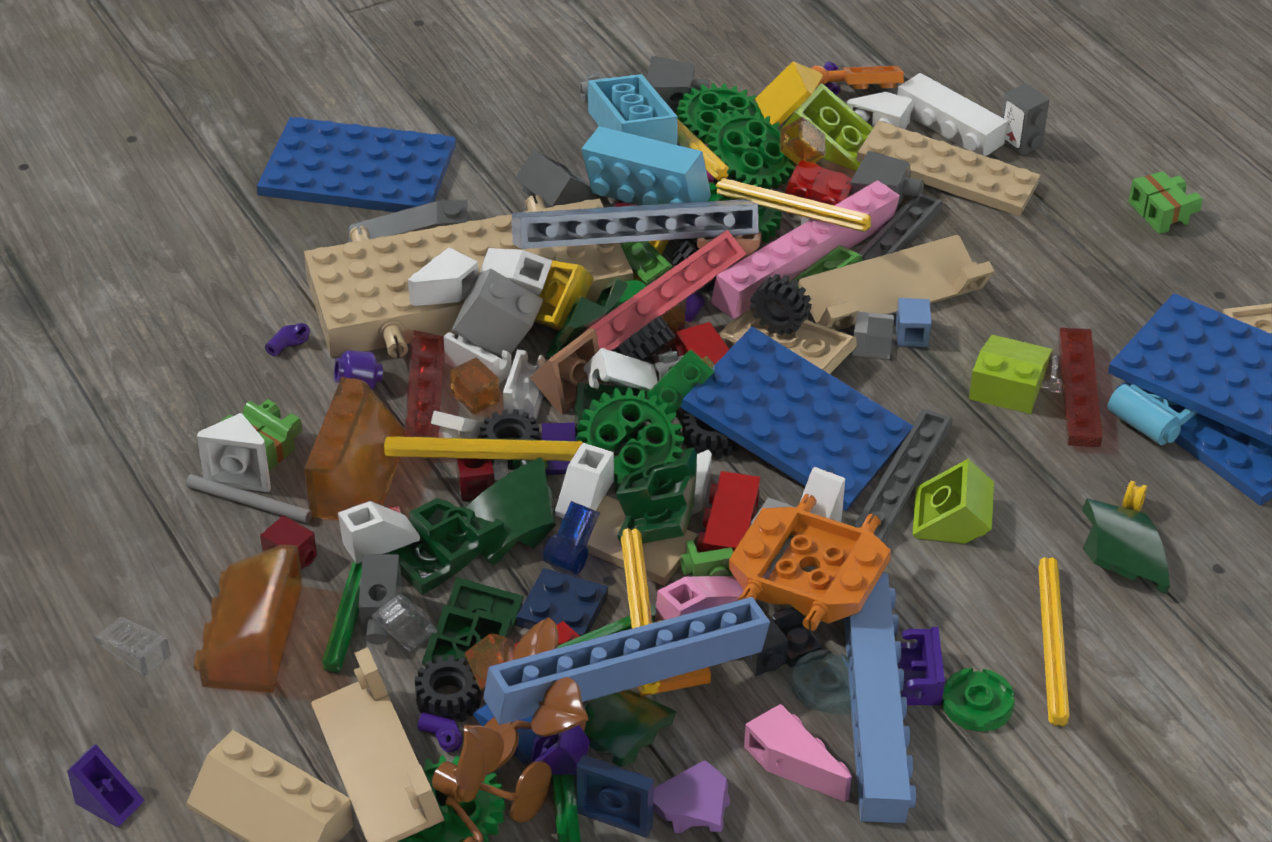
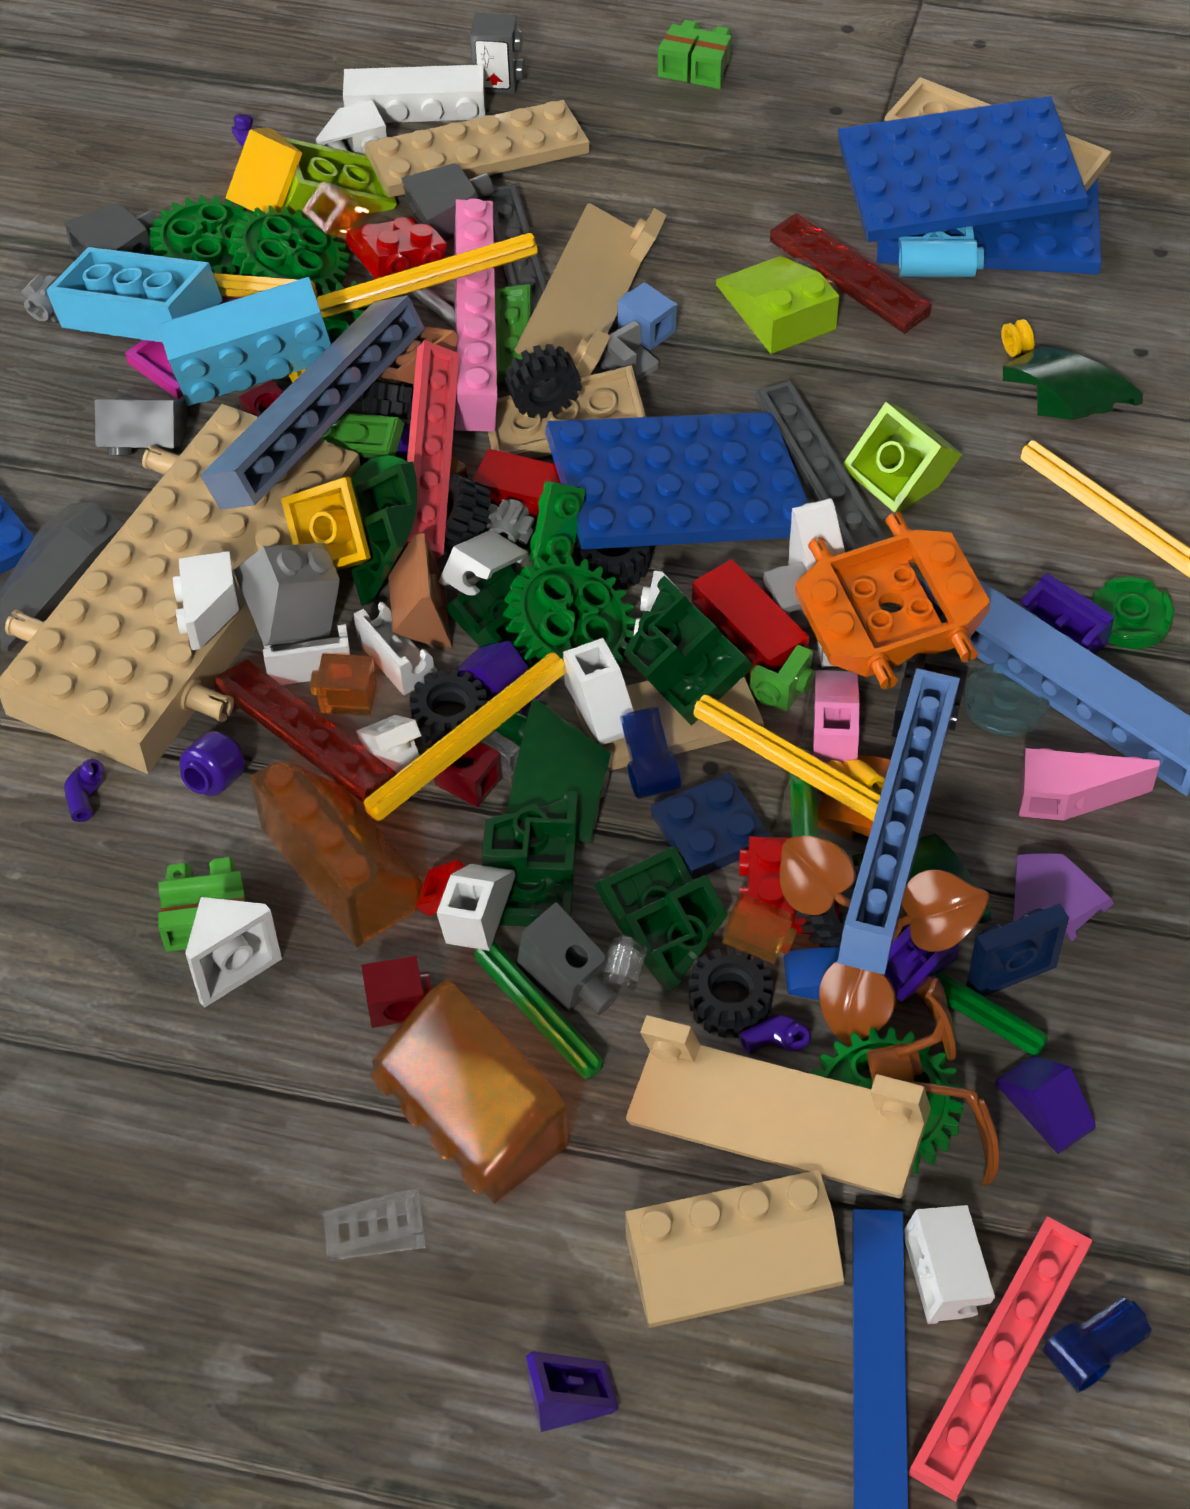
camera: 45 degrees left, 10 degrees up
light grey bar [186,474,312,523] -> none
white slope [479,248,552,296] -> none
orange plate [811,65,904,89] -> none

